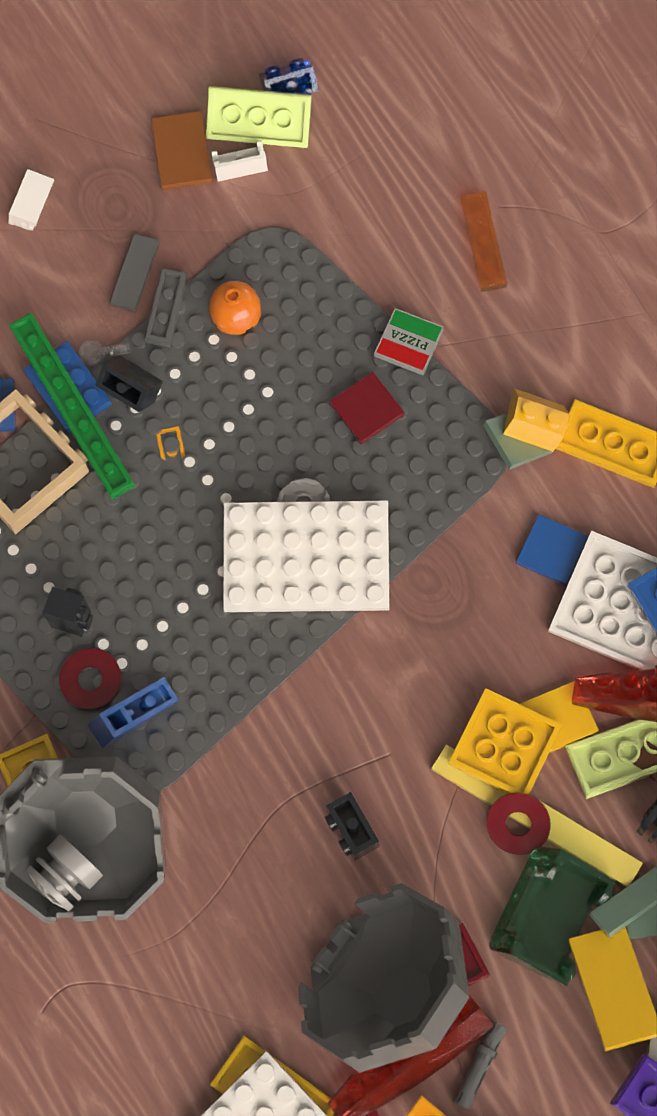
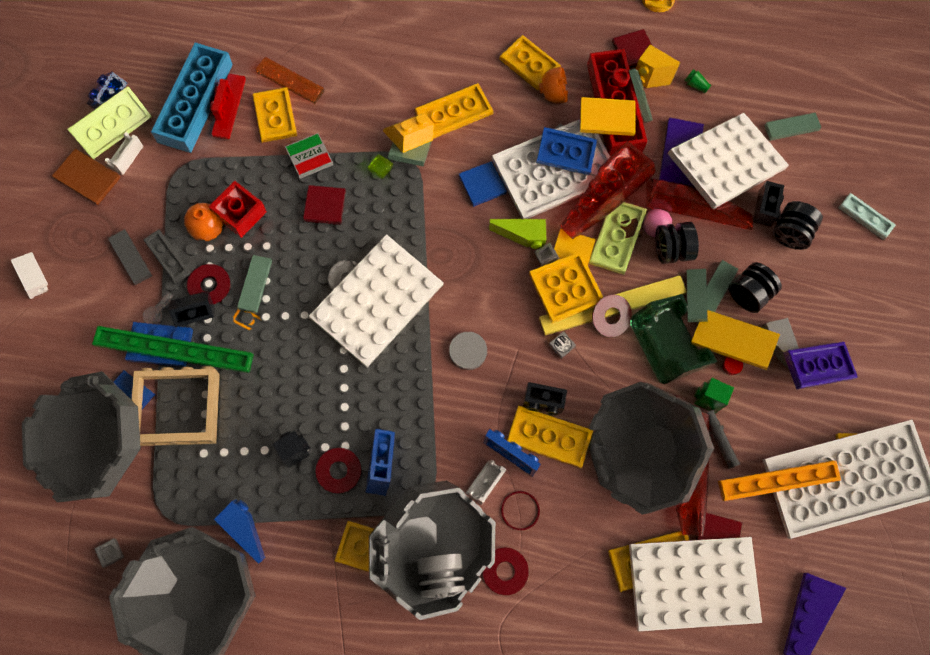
camera: 60 degrees left, 0 degrees up
none -> dark azure brick [151,42,233,153]
none -> dark red gear [187,264,231,304]
none -> red slope [209,181,267,238]
none -> red bracket [210,74,246,139]
none -> sand green tile [237,255,272,313]
none -> yellow tile [252,87,297,143]
none -> clear neon green tile [368,154,393,179]
none -> light grey tile [449,332,487,370]
none -> white hinge [466,460,506,505]
none -> dark red gear [482,547,529,595]
none -> blue plate [483,429,541,477]
none -> lime slope [489,219,547,249]
none -> dark red piece [501,491,540,531]
none -> yellow tile [507,405,593,468]
none -> light grey tile [534,242,560,266]
none -> light grey tile [549,331,576,359]
none -> green brick [694,378,734,414]
none -> red tile [722,357,743,375]

